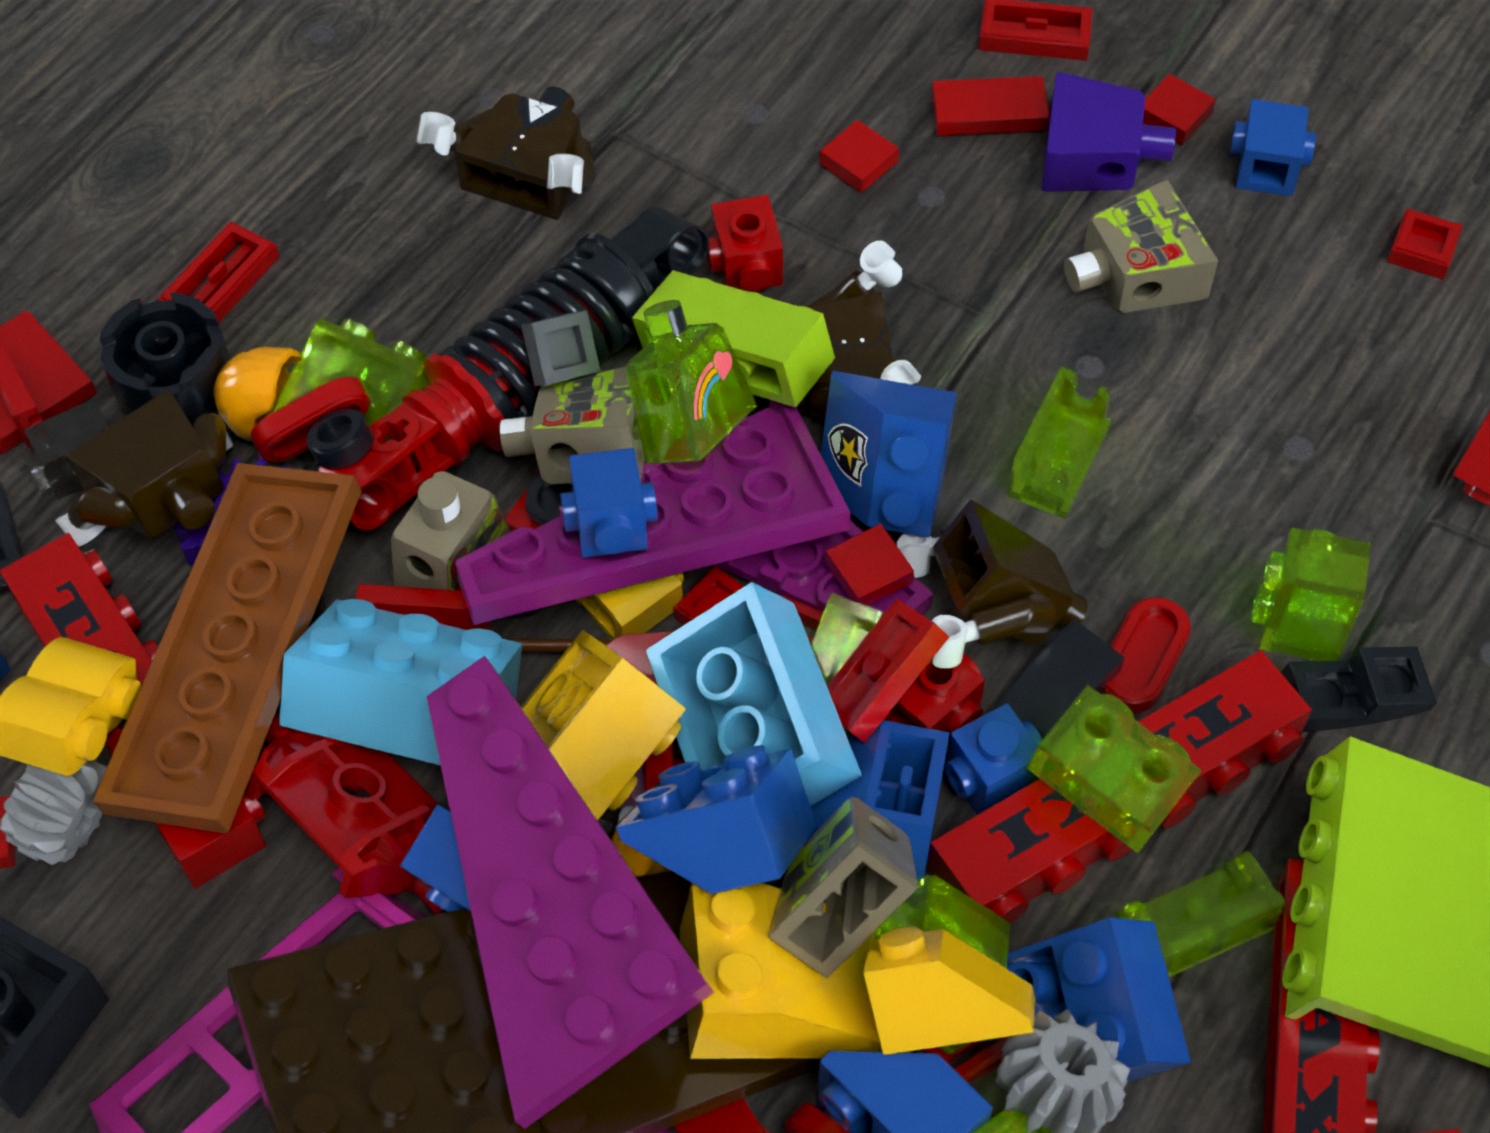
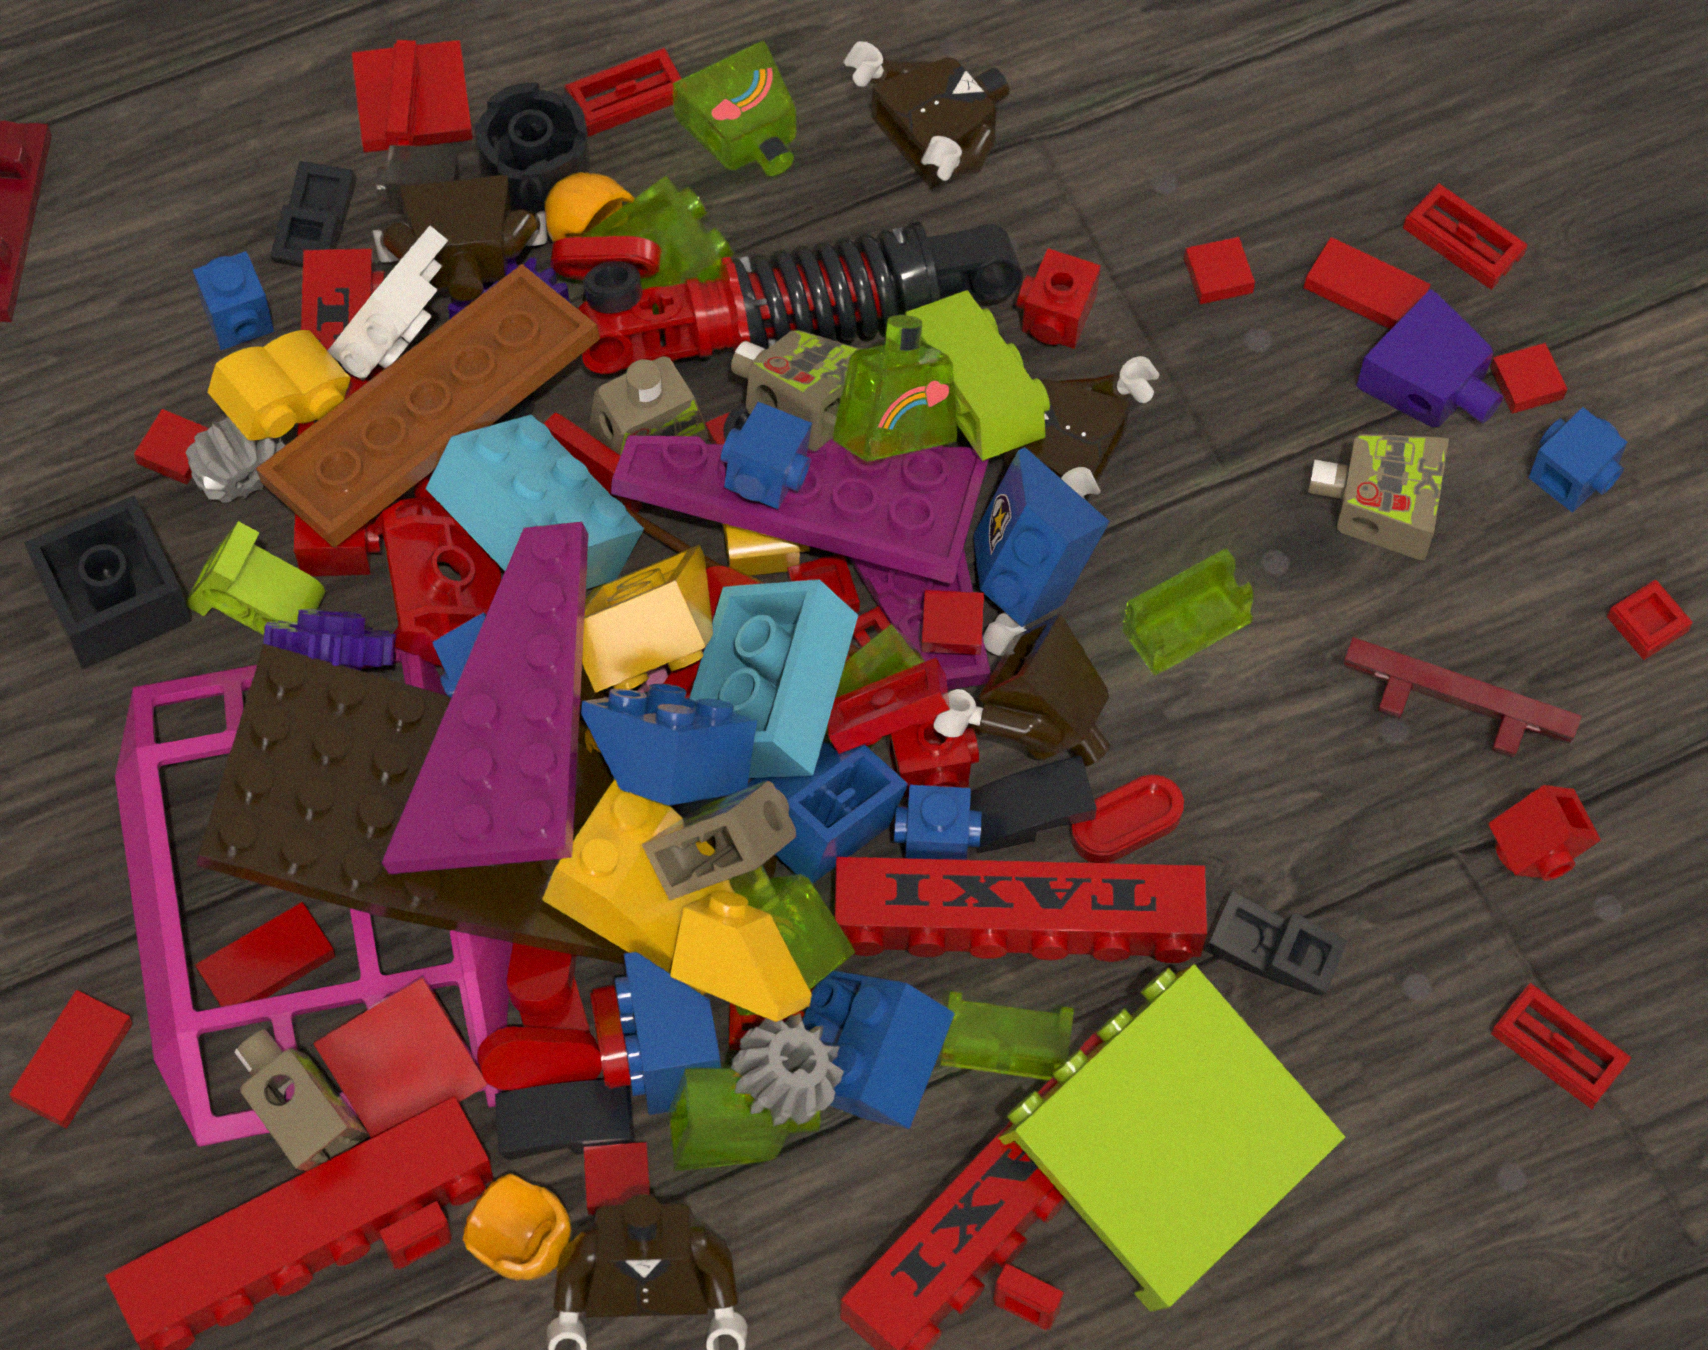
camera: 30 degrees right, 5 degrees up
dark grey plate [521,310,601,386] -> none
clear neon green brick [1027,685,1202,853] -> none
clear neon green brick [1251,527,1371,661] -> none
none -> lime tile [185,521,325,635]
none -> dark purple gear [263,609,396,671]
none -> white plate [328,226,448,381]
none -> clear neon green torso [673,40,796,176]
none -> dark red hinge [1344,637,1582,757]

